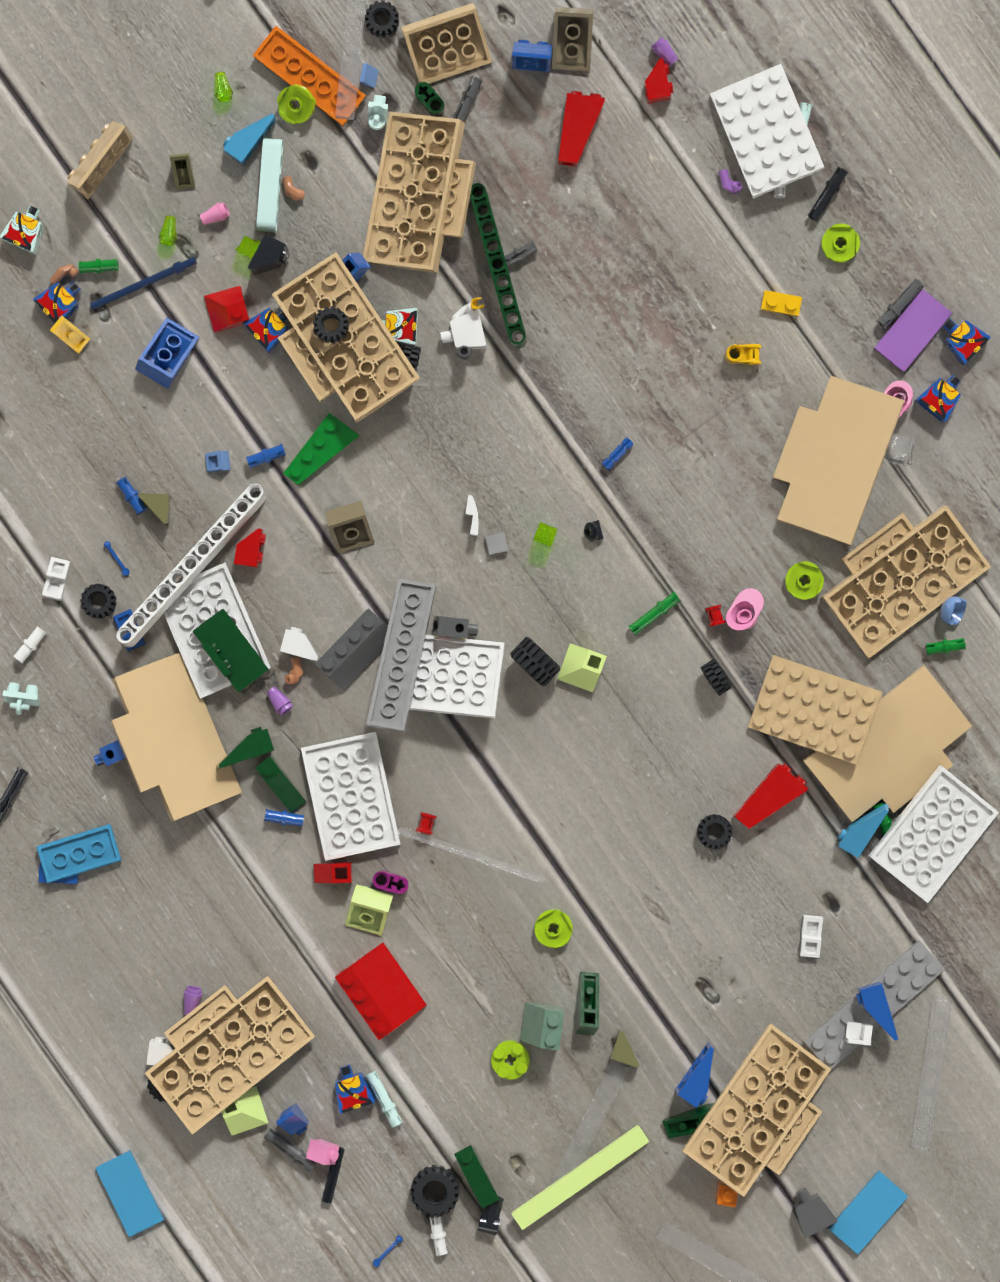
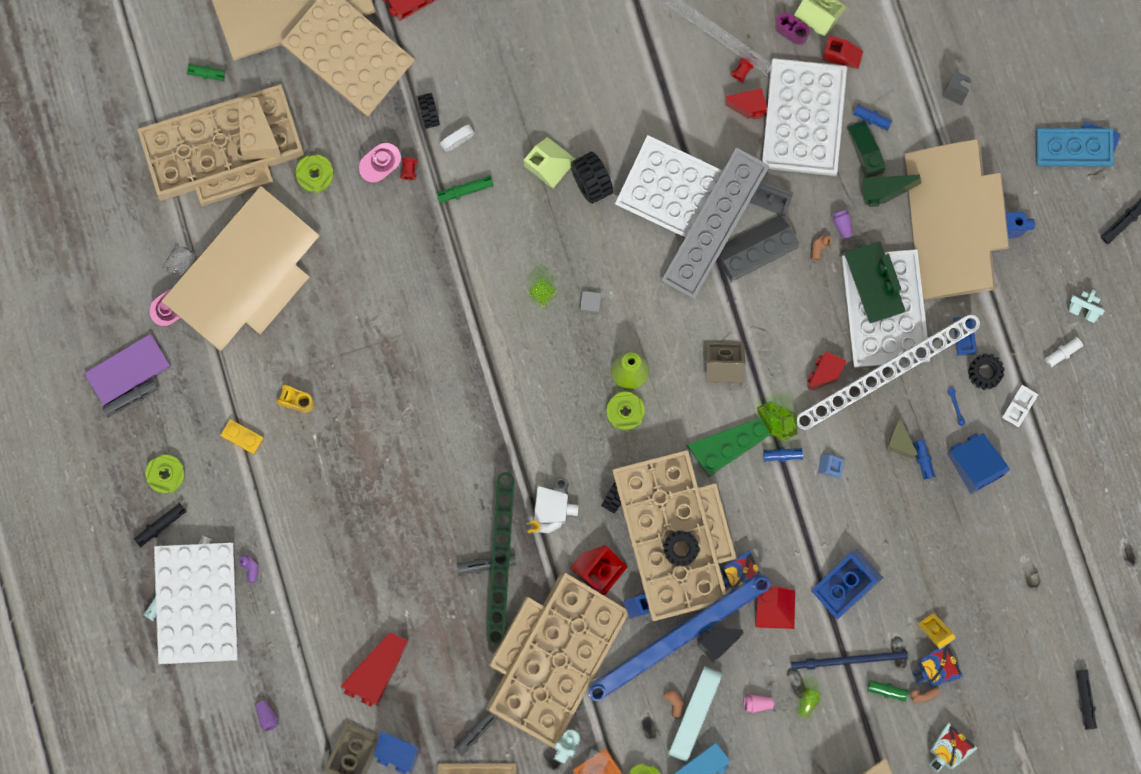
camera: 165 degrees left, 10 degrees down
olive slope [170,153,195,190] -> none
clear neon green panel [235,236,261,260] -> none
white slope [280,627,319,661] -> none
torso [382,308,418,346] -> none
dark green beam [415,82,445,117] -> none
dark grey torso [432,616,478,639] -> none
white slope [465,495,479,536] -> none
black plate [584,520,604,541] -> none
blue axle [602,438,633,470] -> none
red slope [644,58,674,104] -> none
torso [915,375,961,423] -> none
medium blue hair [940,596,967,625] -> none
torso [943,319,991,366] -> none
none -> tan wedge [238,97,282,160]
none -> white beam [440,125,475,152]
none -> red slope [570,545,628,596]
none -> blue piece [588,573,770,701]
none -> lime plate [606,392,645,431]
none -> lime cone [611,352,649,390]
none -> red slope [724,88,767,120]
none -> dark grey hinge [750,181,793,216]
none -> clear neon green slope [757,401,798,441]
none -> dark grey hinge [943,69,971,105]
none -> blue slope [948,433,1010,494]

